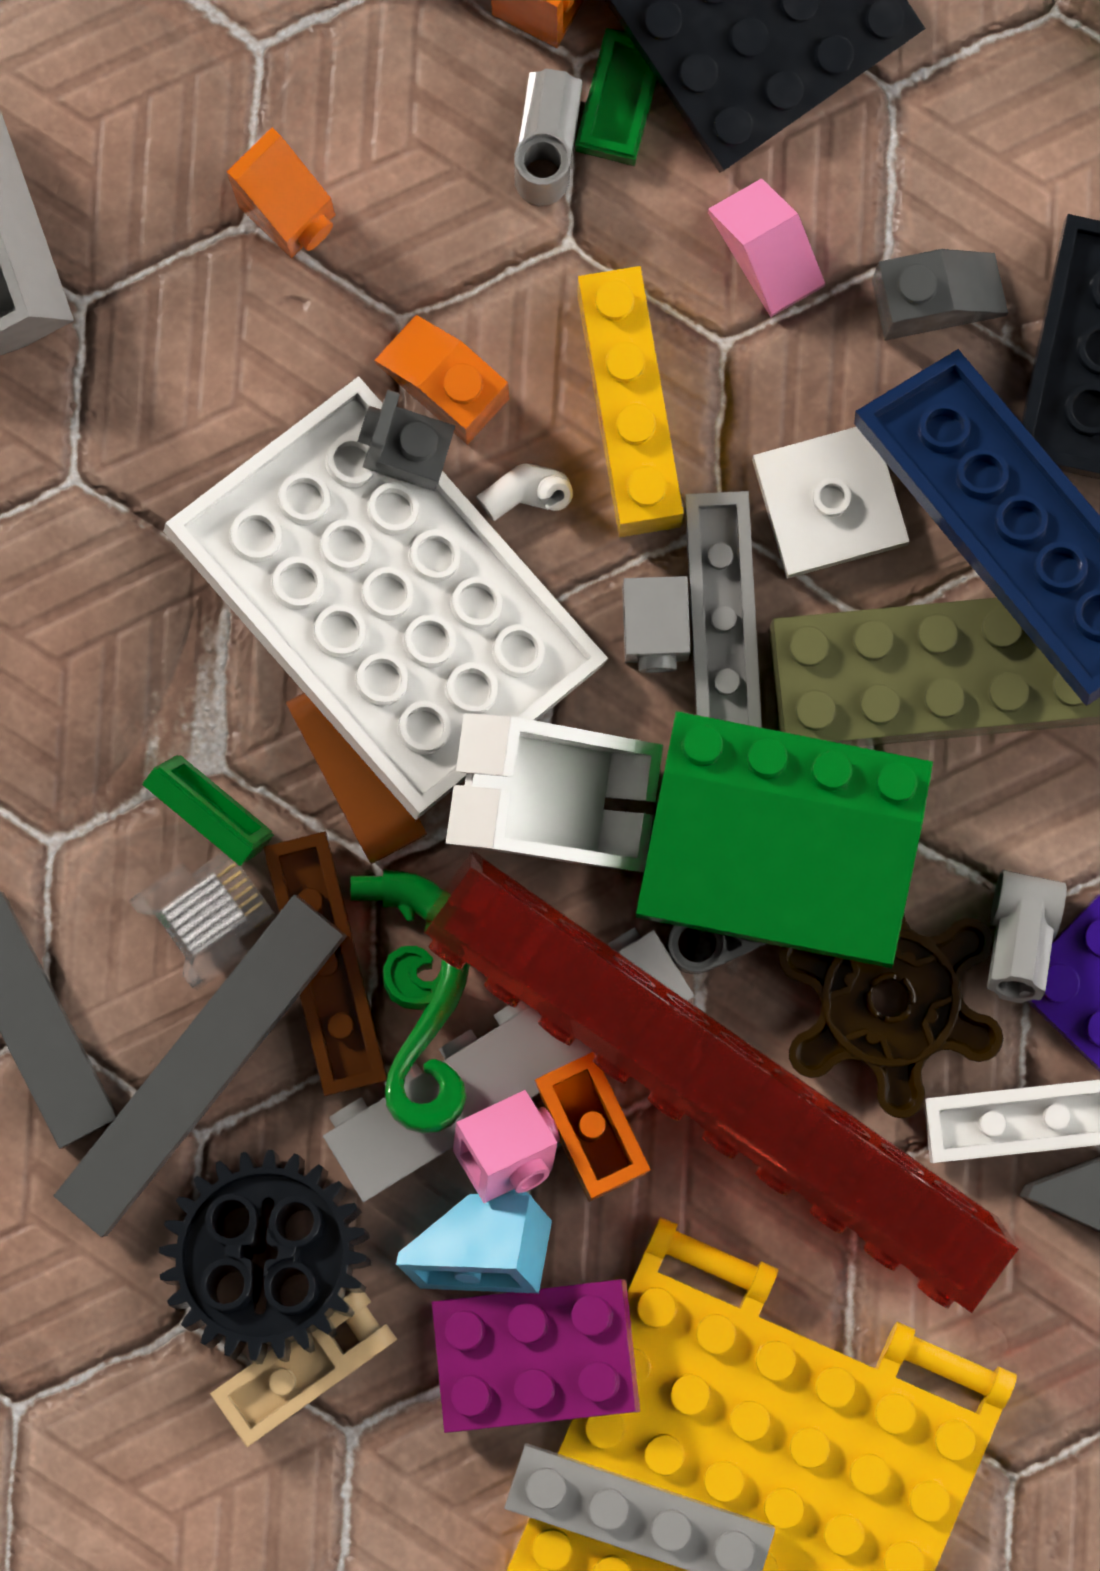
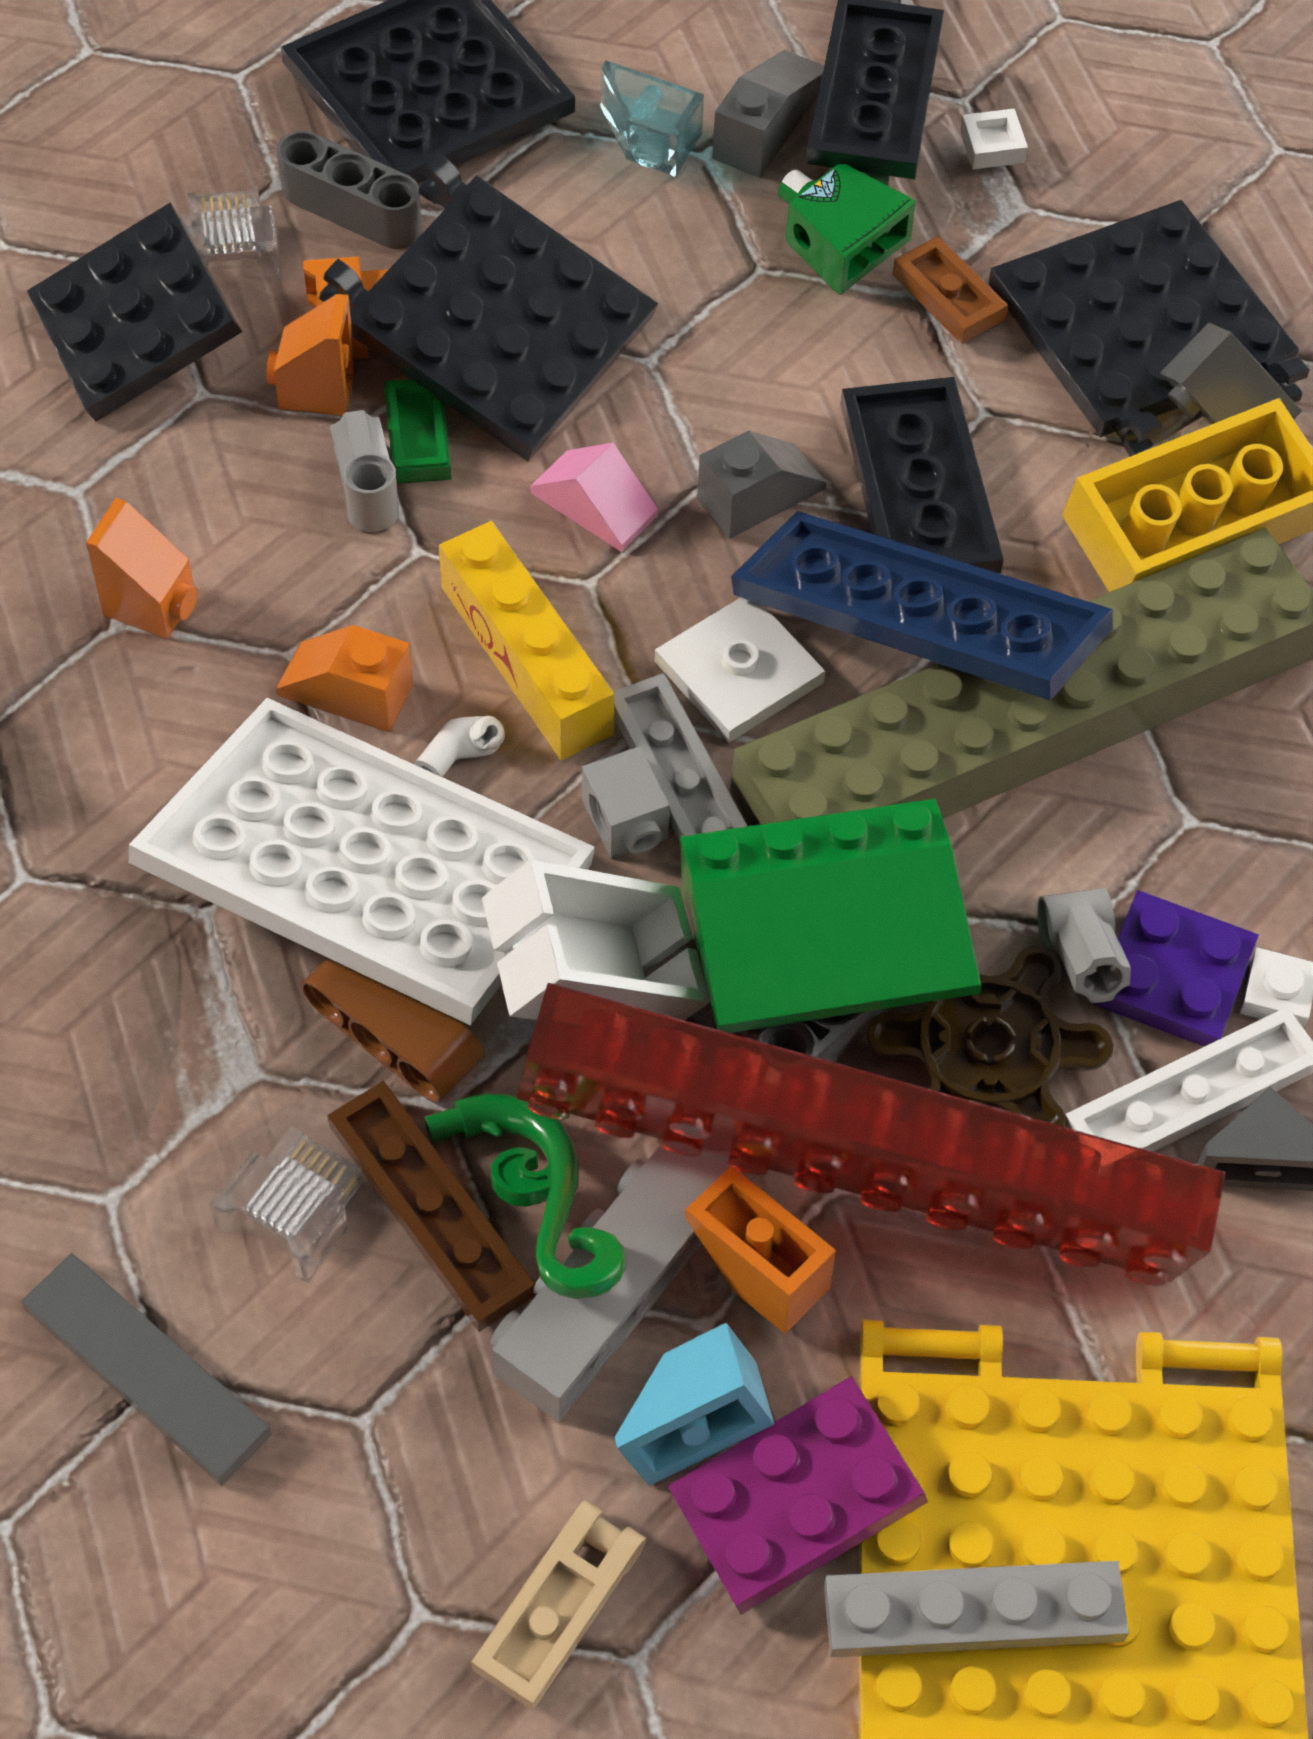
camera: 25 degrees left, 25 degrees down
dark grey tile [53,895,347,1237] -> none
green tile [142,755,274,866] -> none
black gear [159,1150,371,1364] -> none
dark grey bracket [357,390,455,491] -> none
bright pink brick [453,1090,560,1203] -> none

